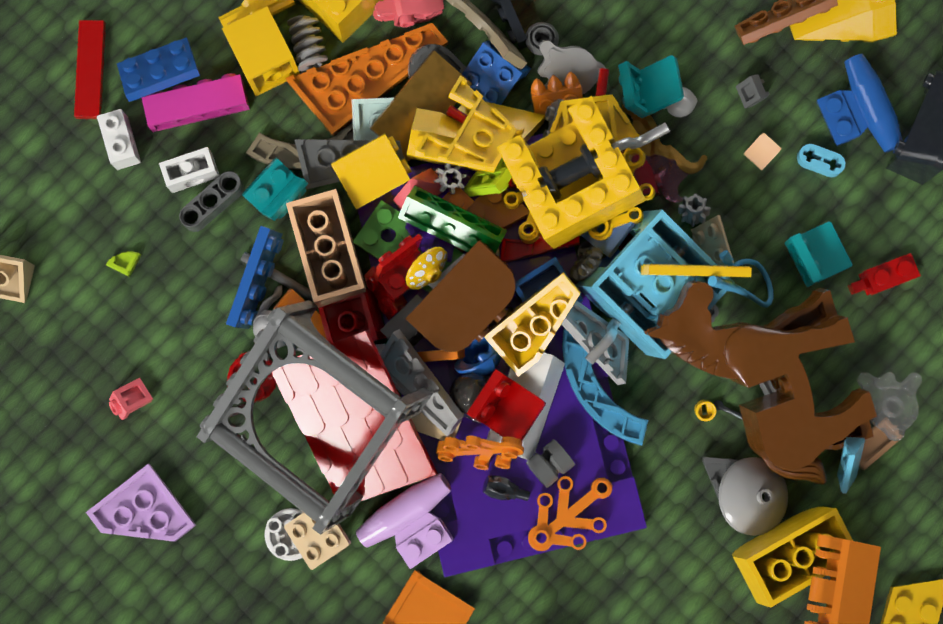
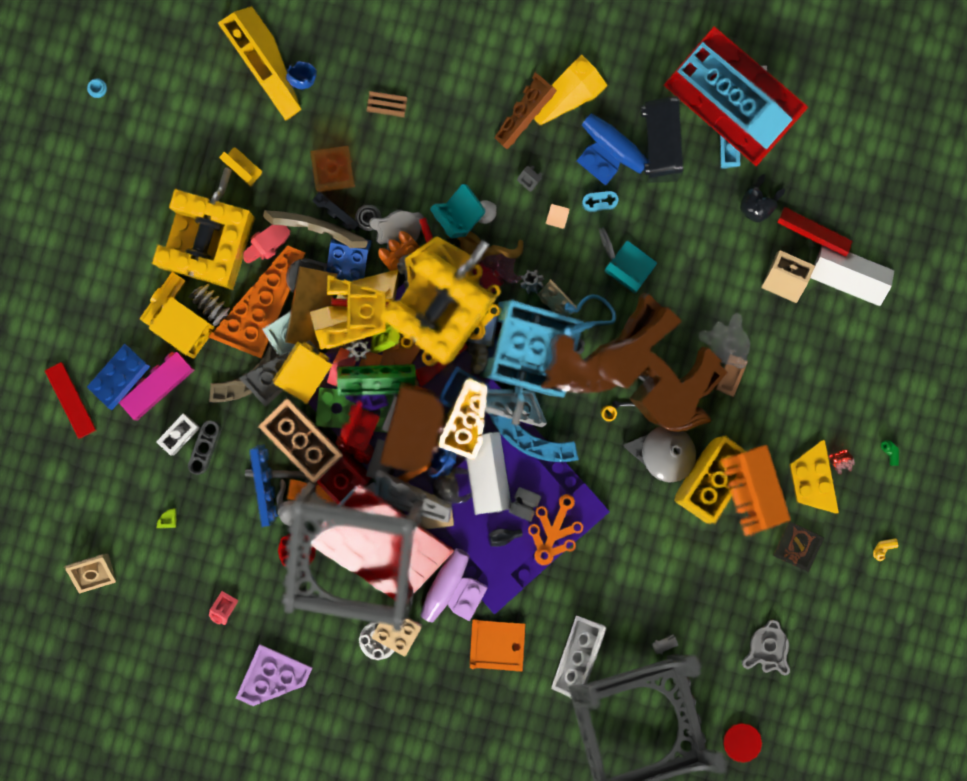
camera: 30 degrees left, 5 degrees up
white brick [97,109,141,170] -> none
teal bracket [241,158,308,221] -> none
yellow dish [405,247,447,290] -> none
orange plant [436,436,524,470] -> none
red bracket [466,369,546,441] -> none
yellow tile [641,264,752,277] -> none
medium azure slope [837,437,865,493] -> none
red hinge [848,253,921,295] -> none
none -> dark grey wheel [599,227,615,260]

